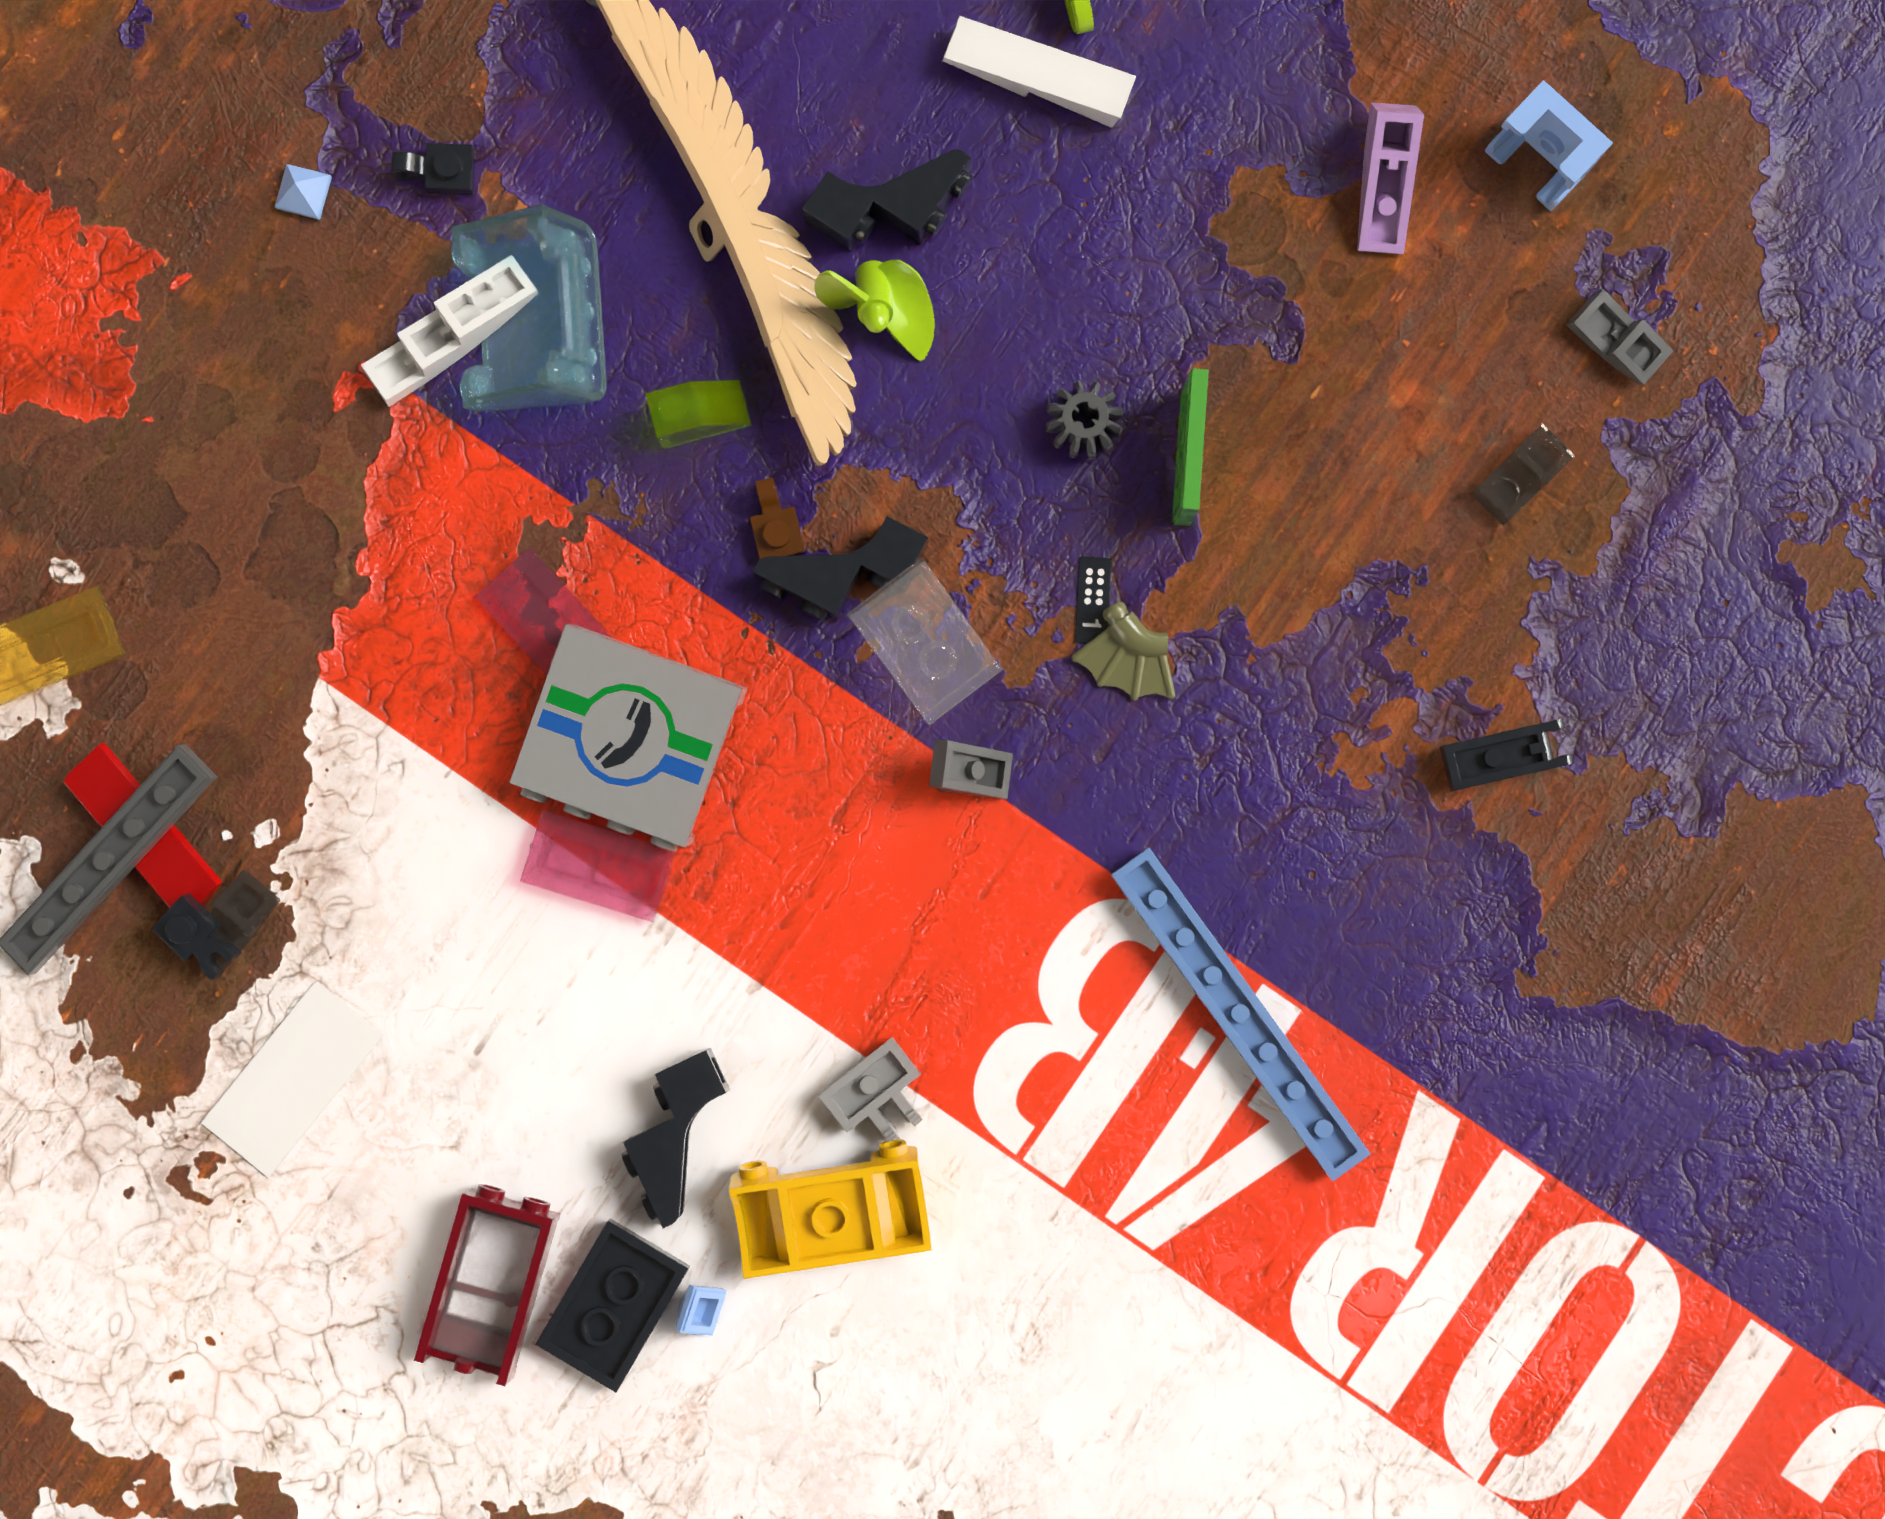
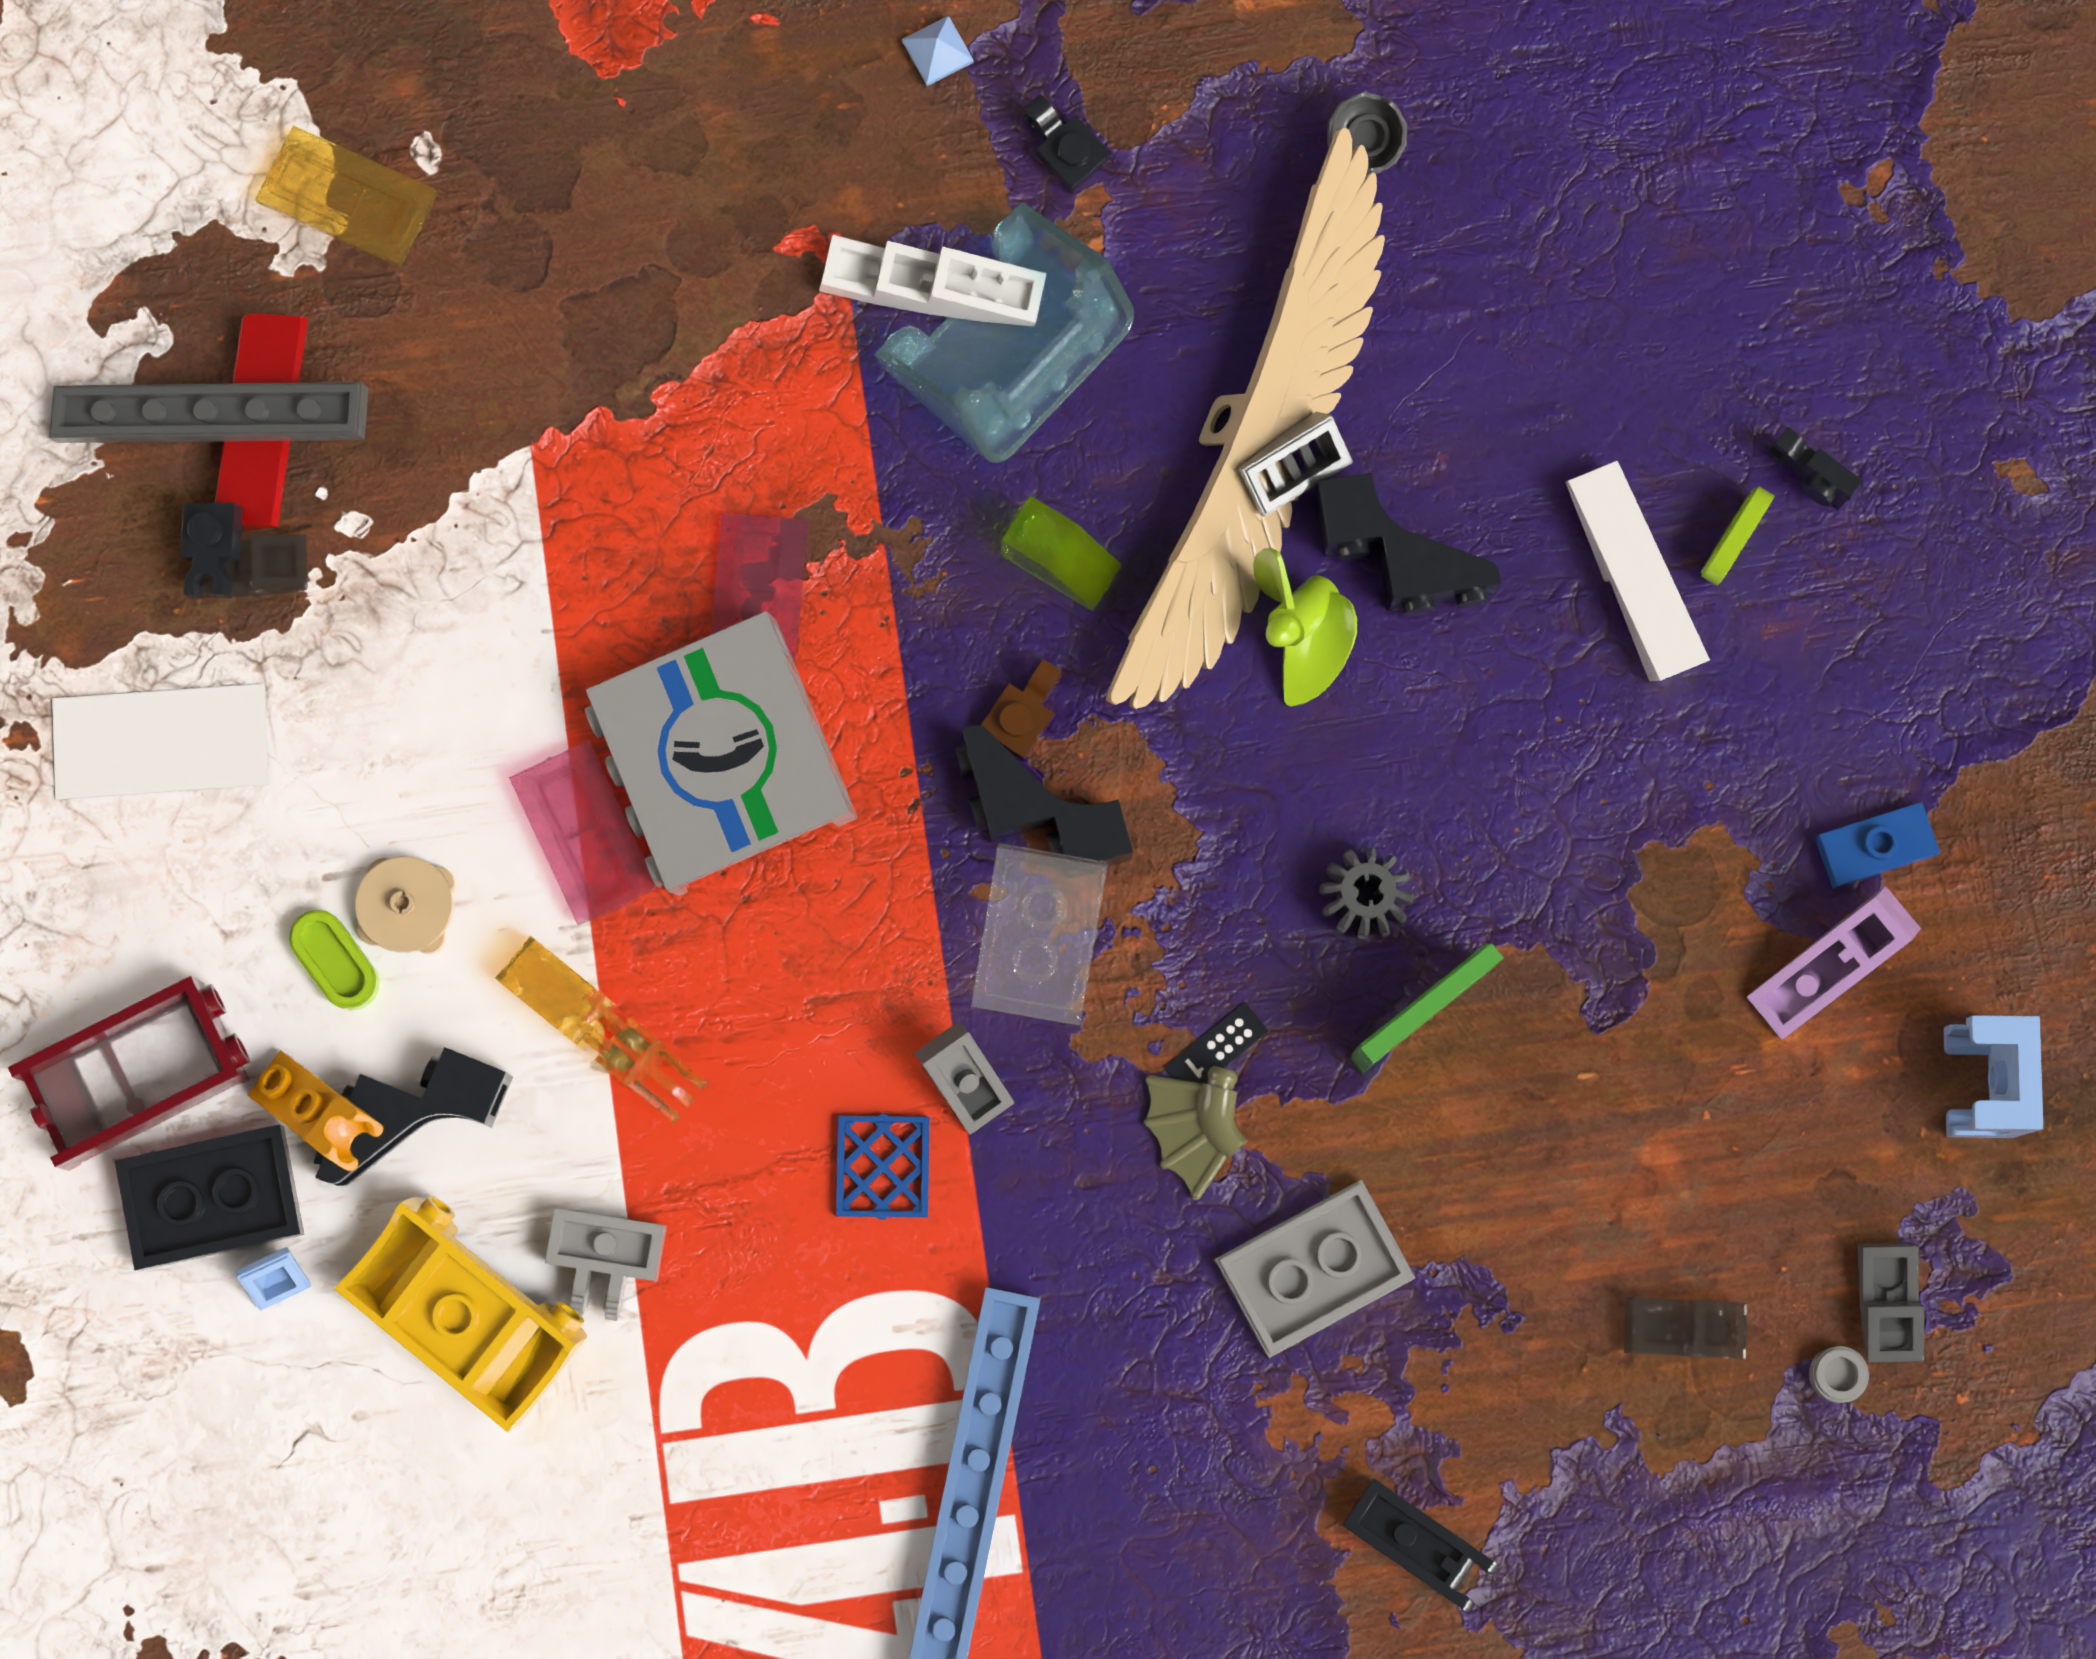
camera: 40 degrees right, 5 degrees down
none -> light orange plate [247,1050,383,1171]
none -> lime tile [289,910,380,1011]
none -> tan piece [355,856,456,954]
none -> clear yellow arm [495,935,709,1125]
none -> blue window [836,1114,930,1220]
none -> light grey tile [1215,1180,1415,1358]
none -> slope [1238,411,1353,517]
none -> light grey tile [1809,1346,1869,1403]
none -> blue plate [1815,802,1941,889]

